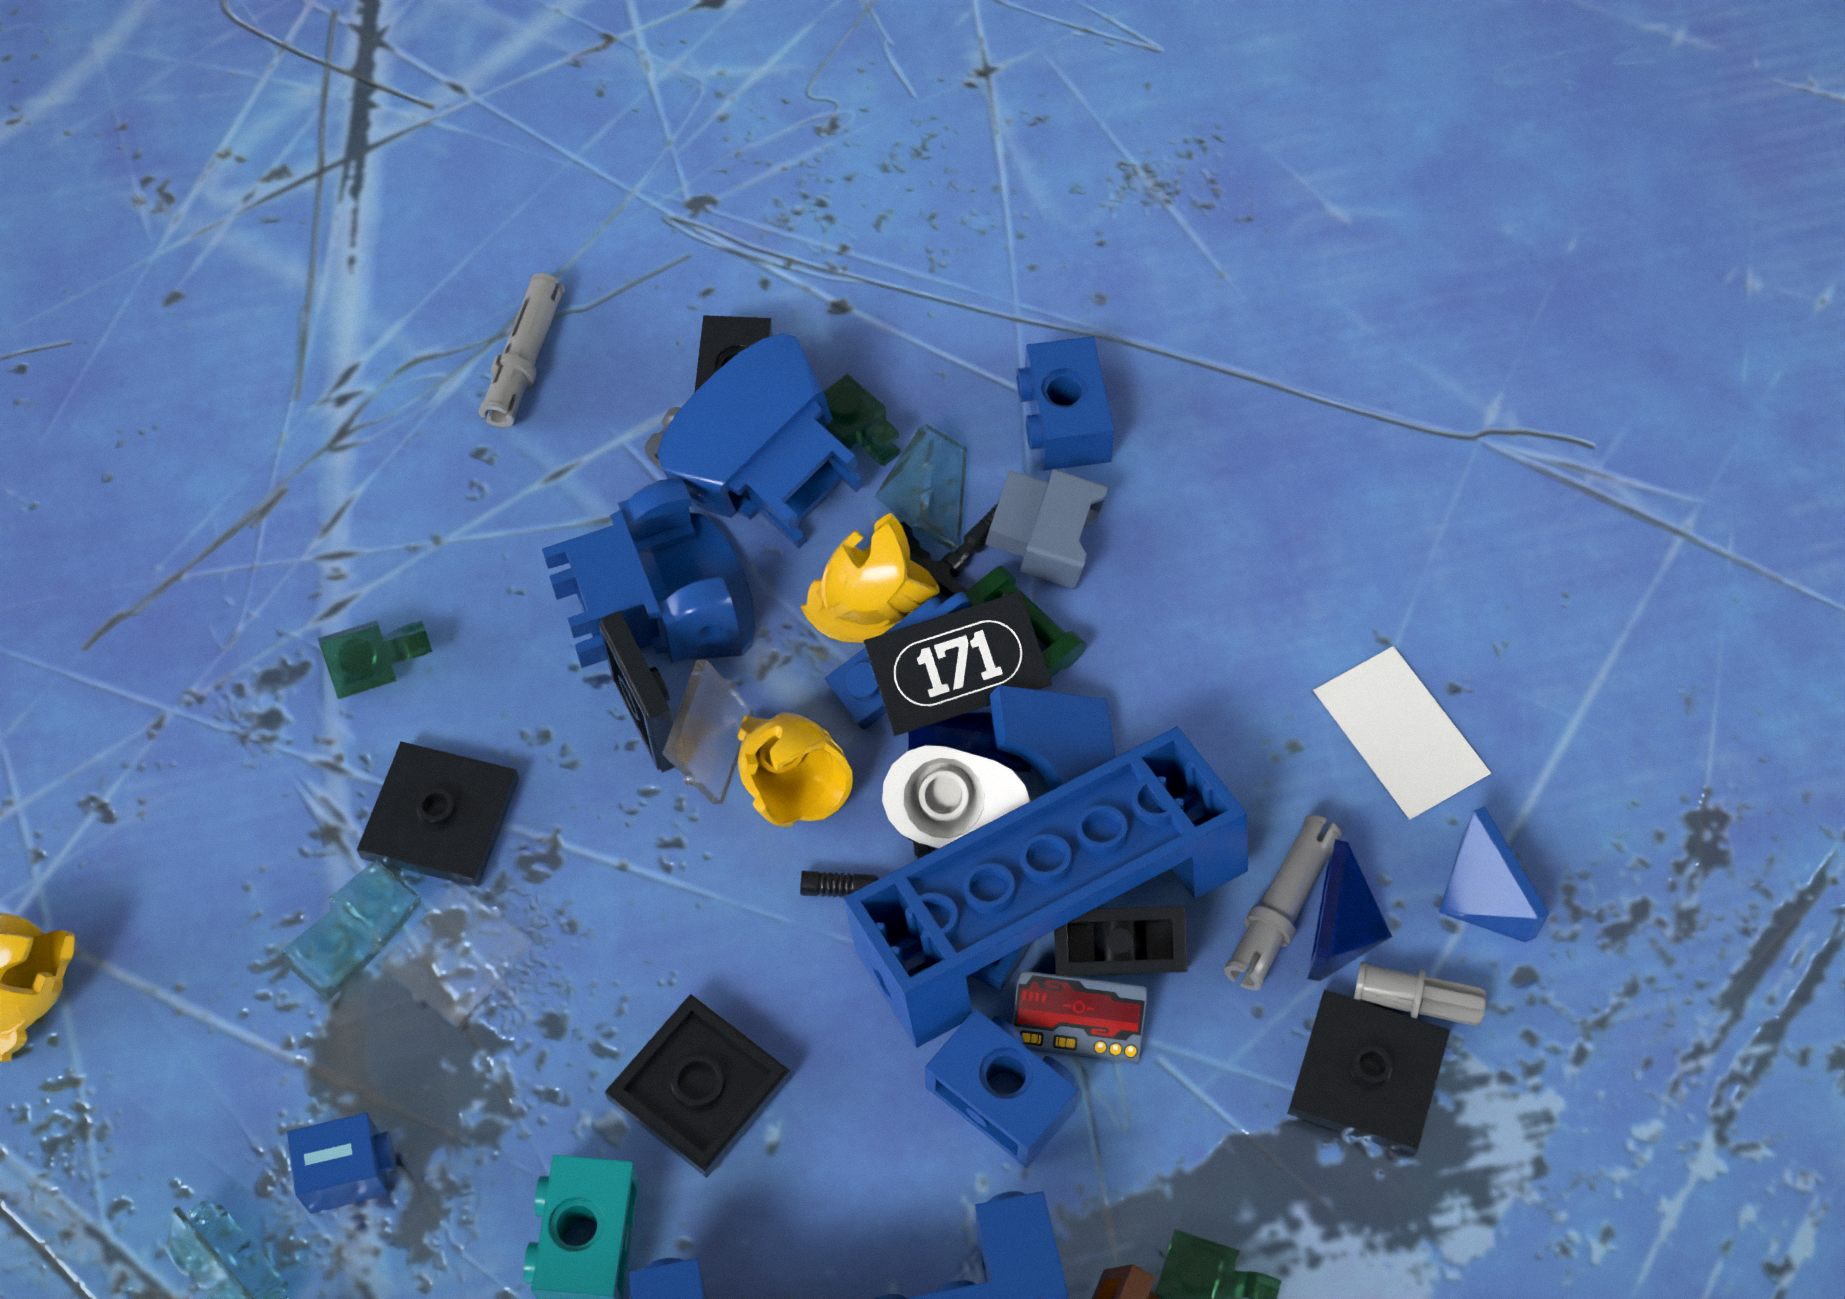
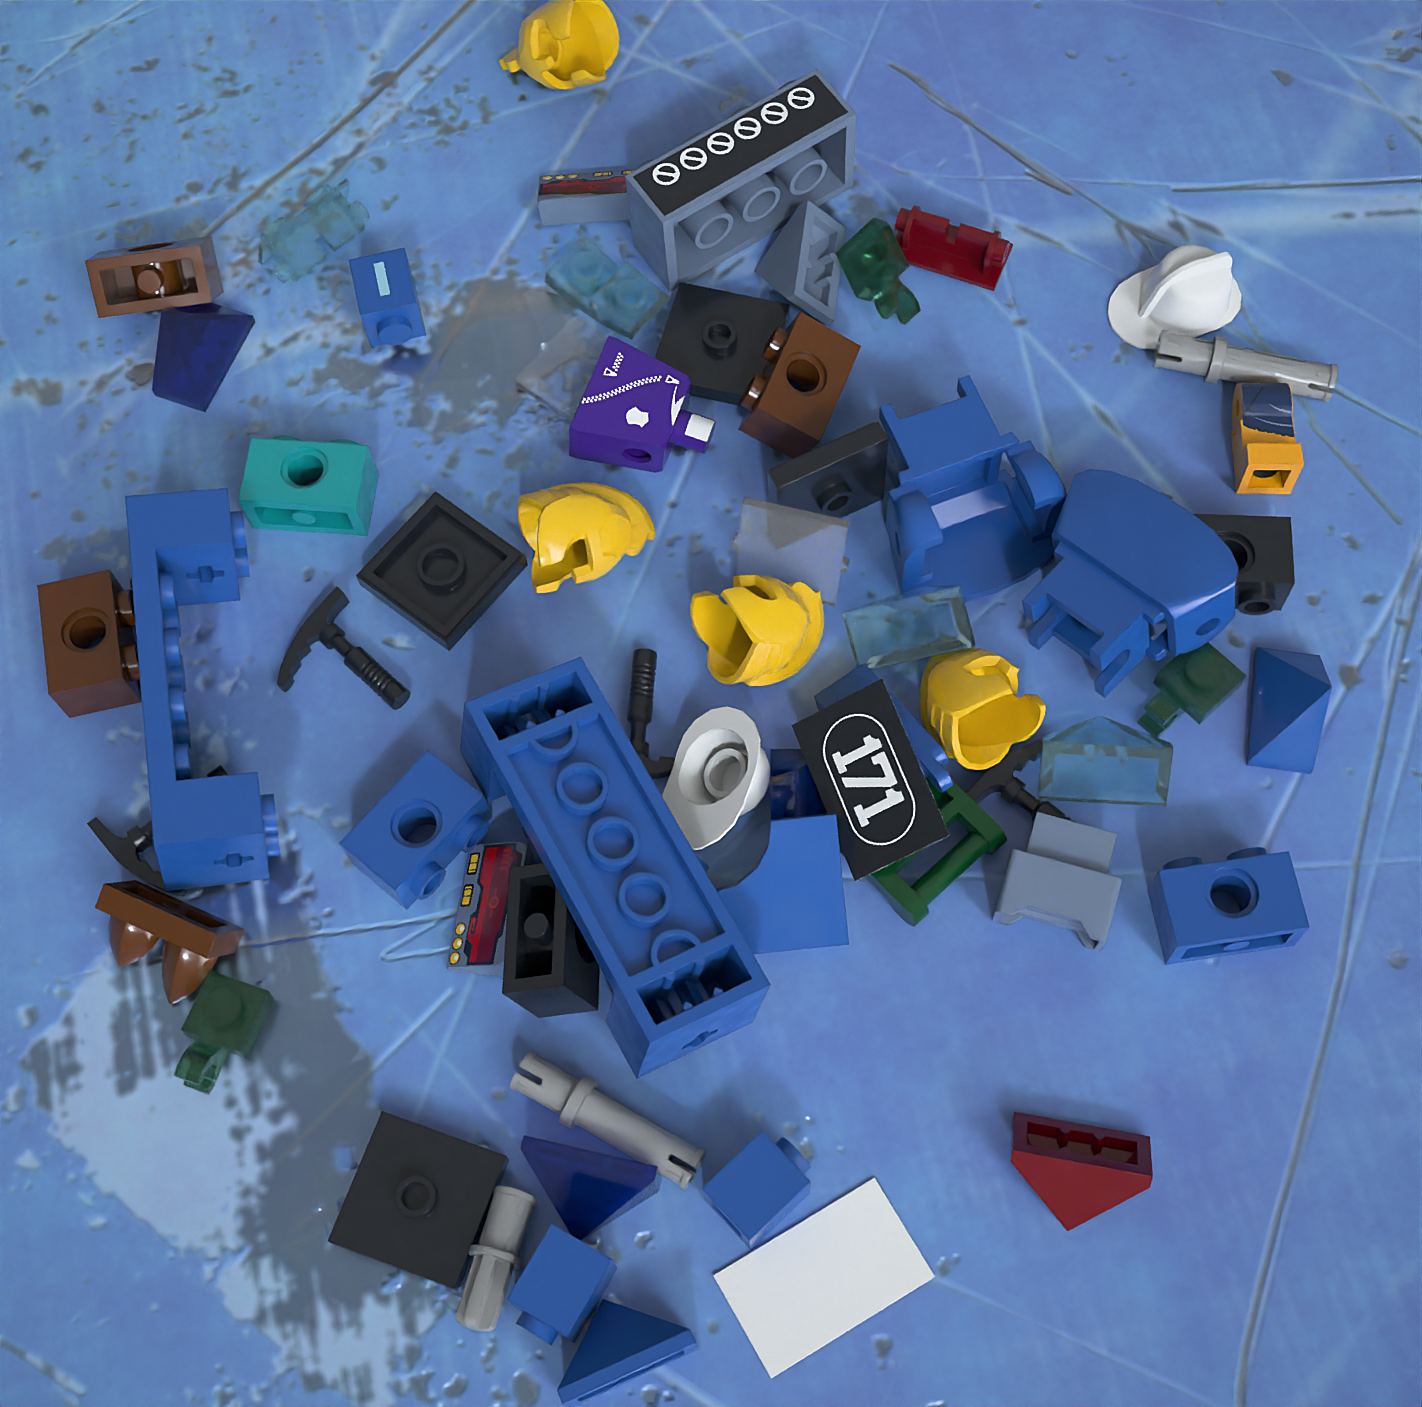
camera: 95 degrees right, 5 degrees up
none -> black piece [277,587,411,710]
none -> blue brick [507,1223,617,1346]
none -> yellow helmet [517,482,656,593]
none -> sand blue slope [538,169,635,226]
none -> dark purple torso [569,335,716,473]
none -> sand blue brick [625,69,856,292]
none -> blue brick [701,1130,811,1250]
none -> reddish brown brick [738,312,861,459]
none -> sand blue slope [754,200,847,325]
none -> clear light blue slope [842,585,976,669]
none -> dark red hinge [887,205,1013,291]
none -> dark red slope [1010,1112,1153,1231]
none -> white piece [1107,245,1242,350]
none -> light orange leg [1231,383,1304,494]
none -> blue slope [1247,647,1332,774]

